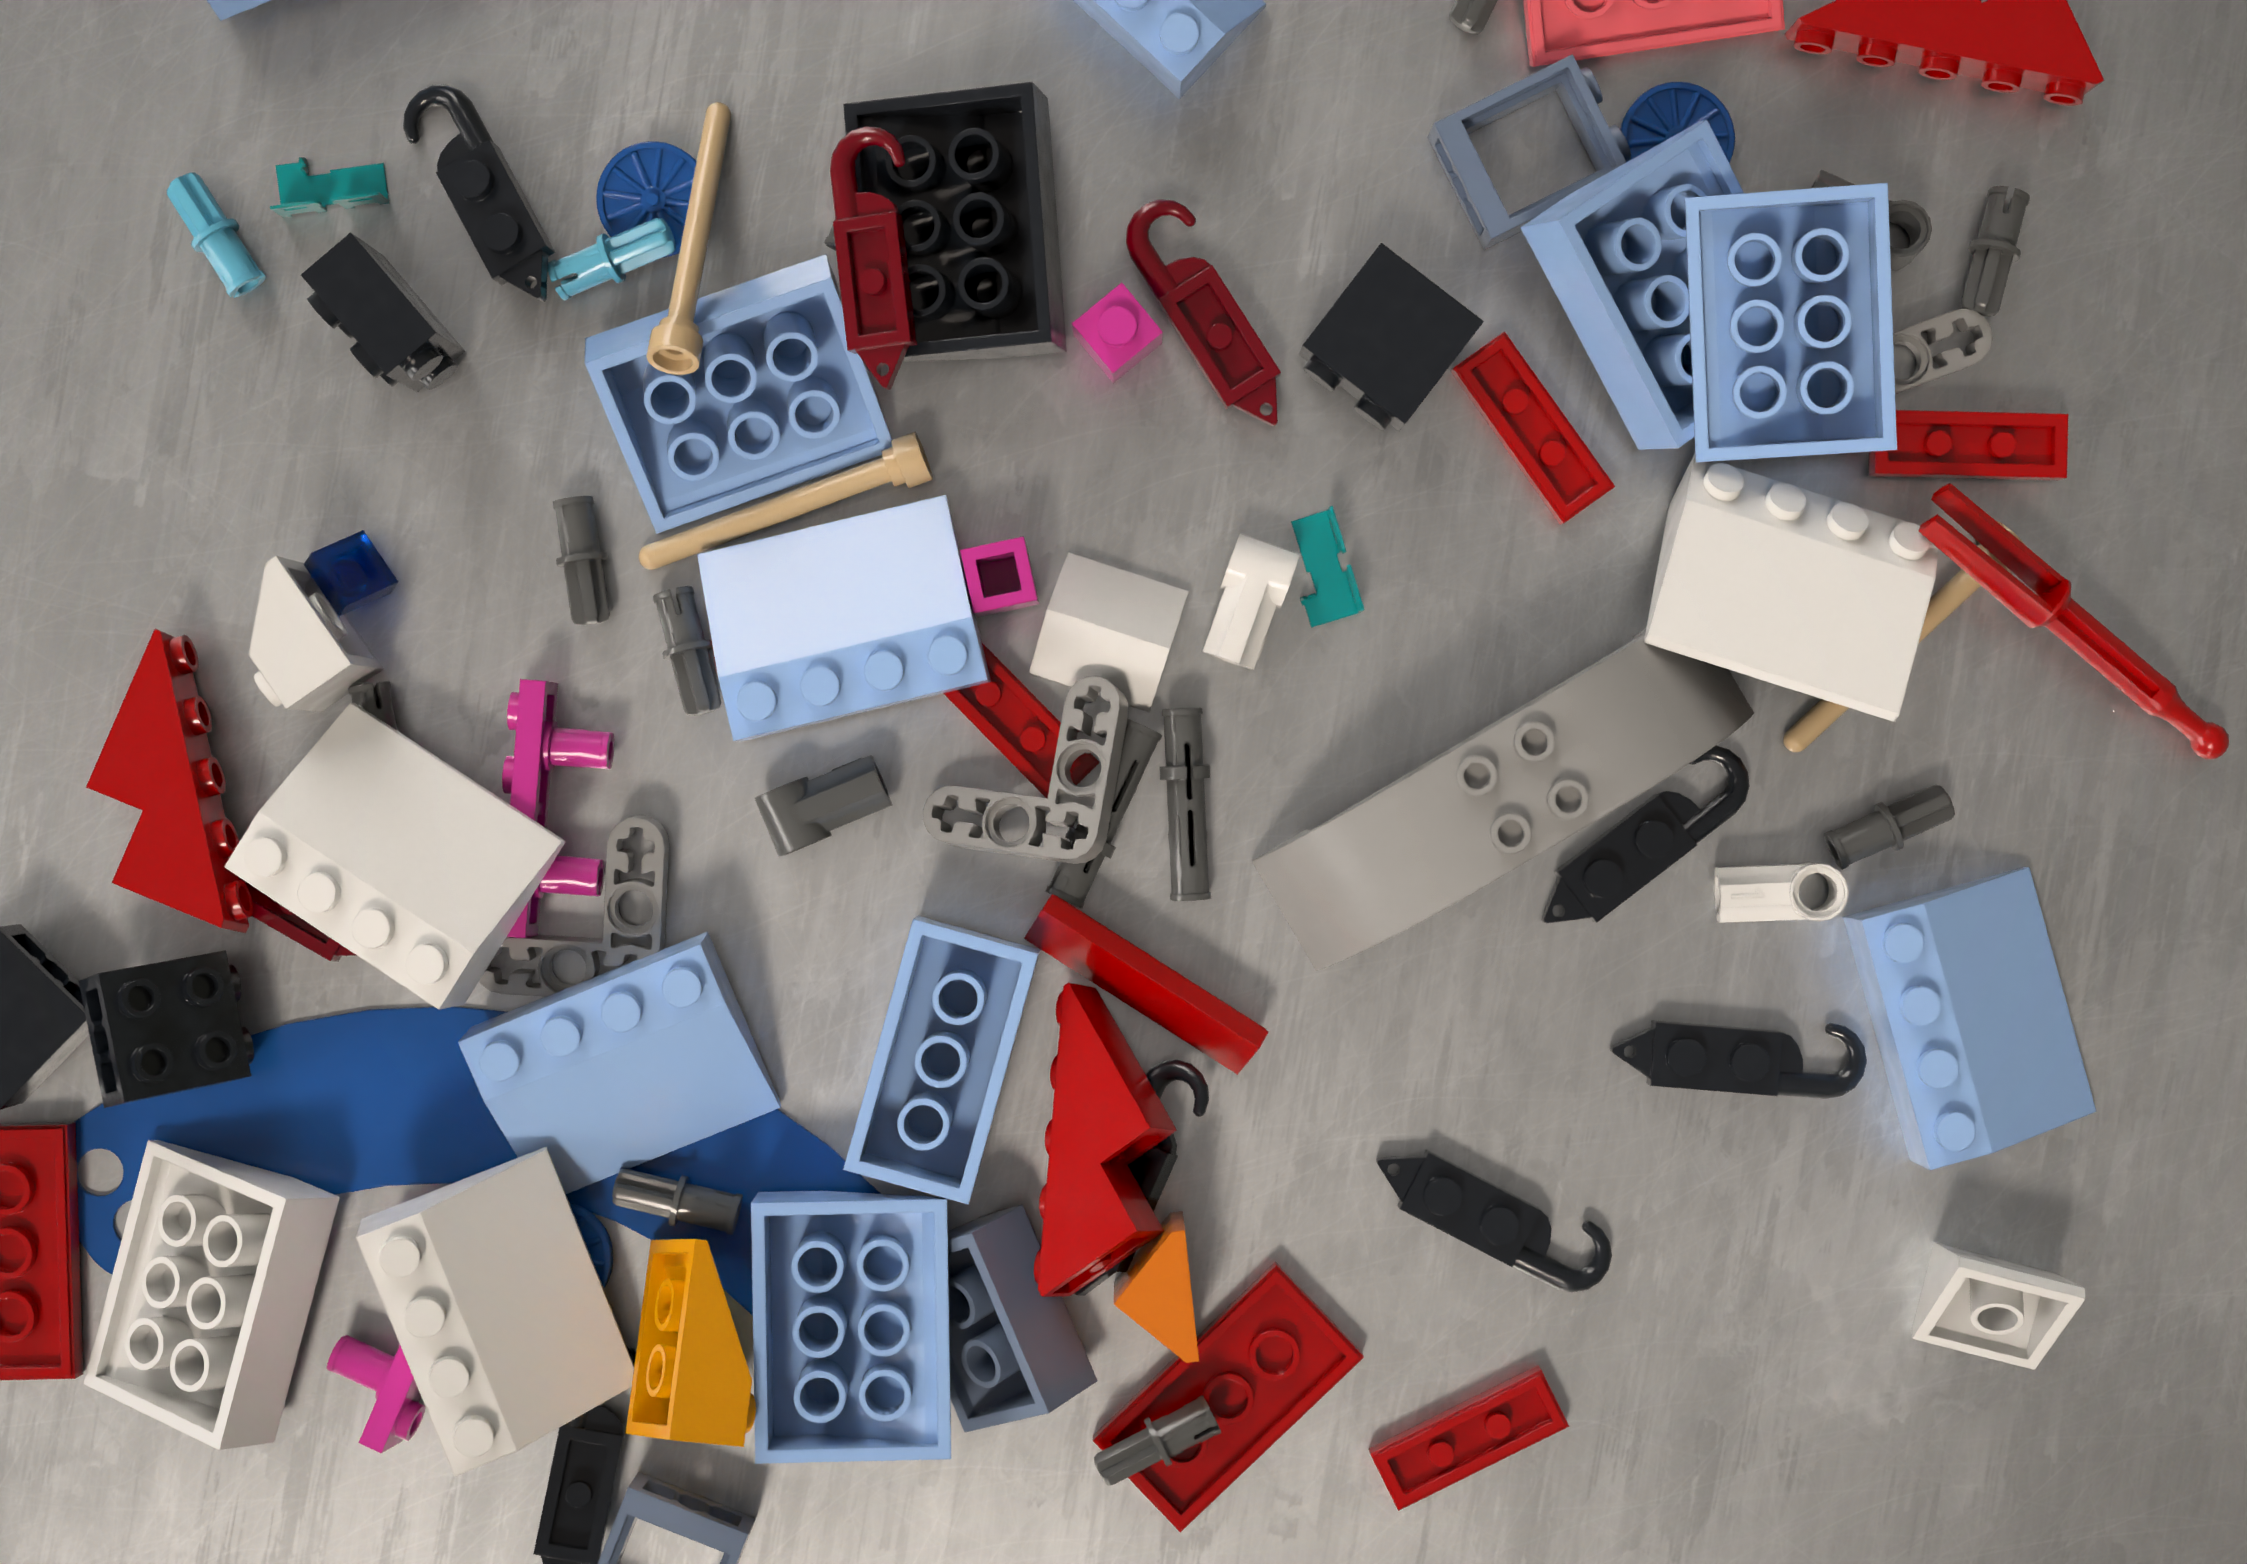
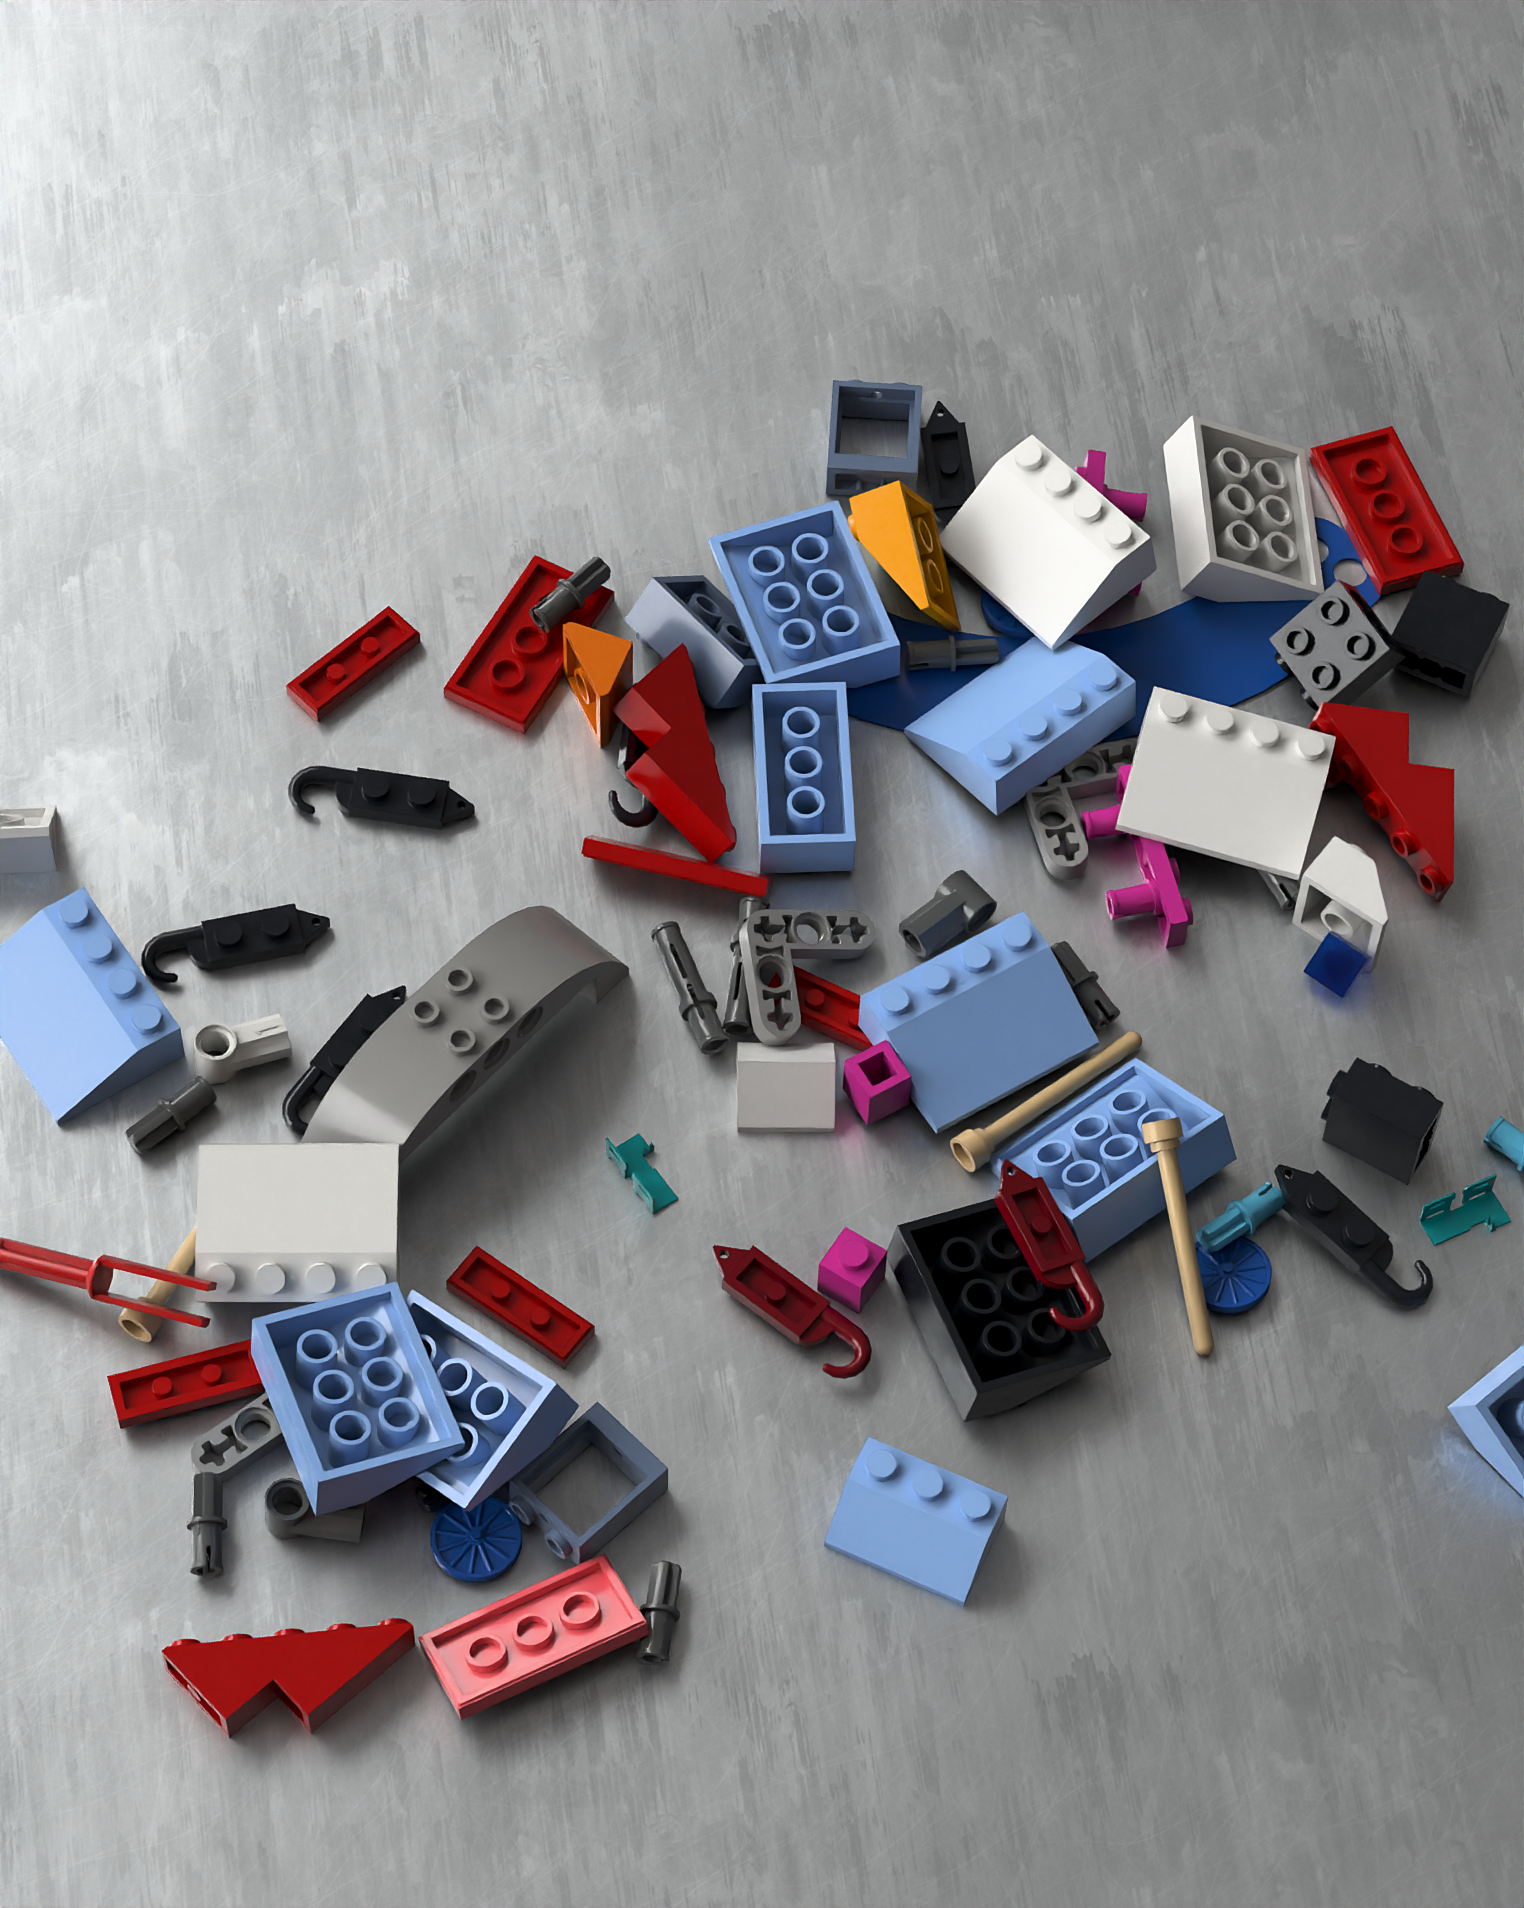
camera: 150 degrees right, 30 degrees down
dark grey axle [553,496,610,625] -> none
white piece [1202,533,1300,670] -> none
black brick [1299,243,1484,432] -> none

